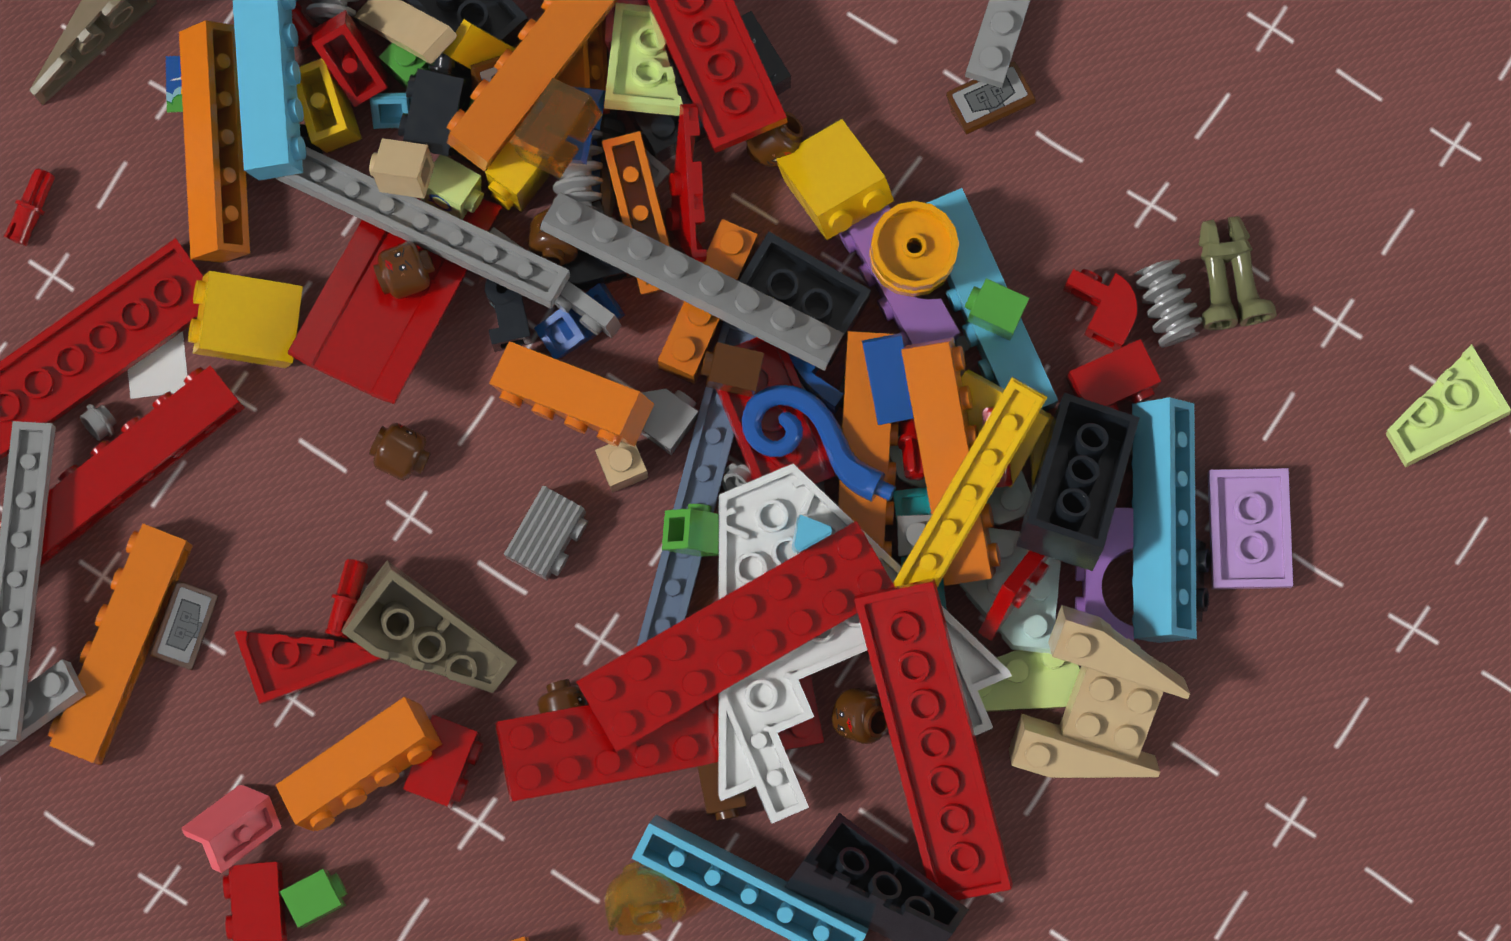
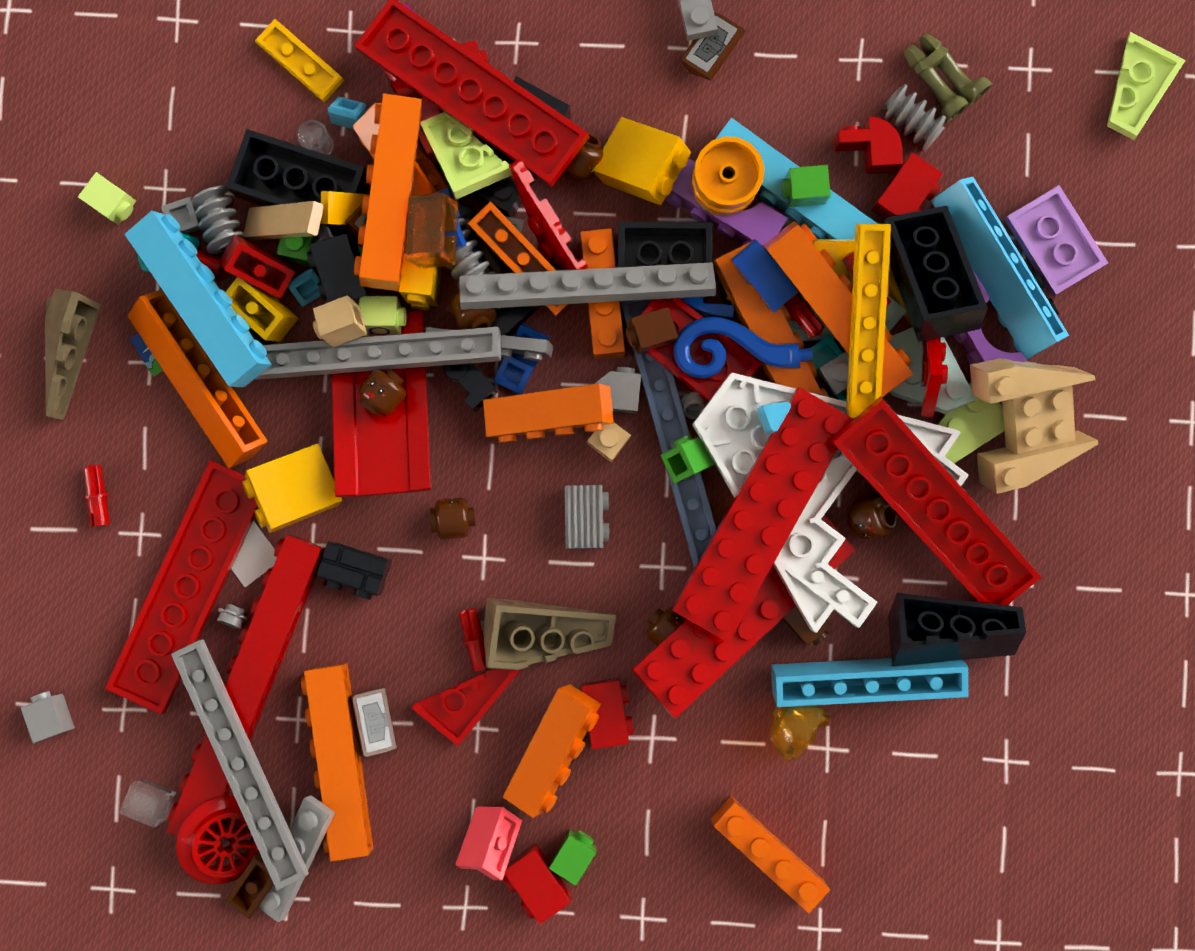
camera: 30 degrees left, 5 degrees up
none -> black brick [317,541,392,600]

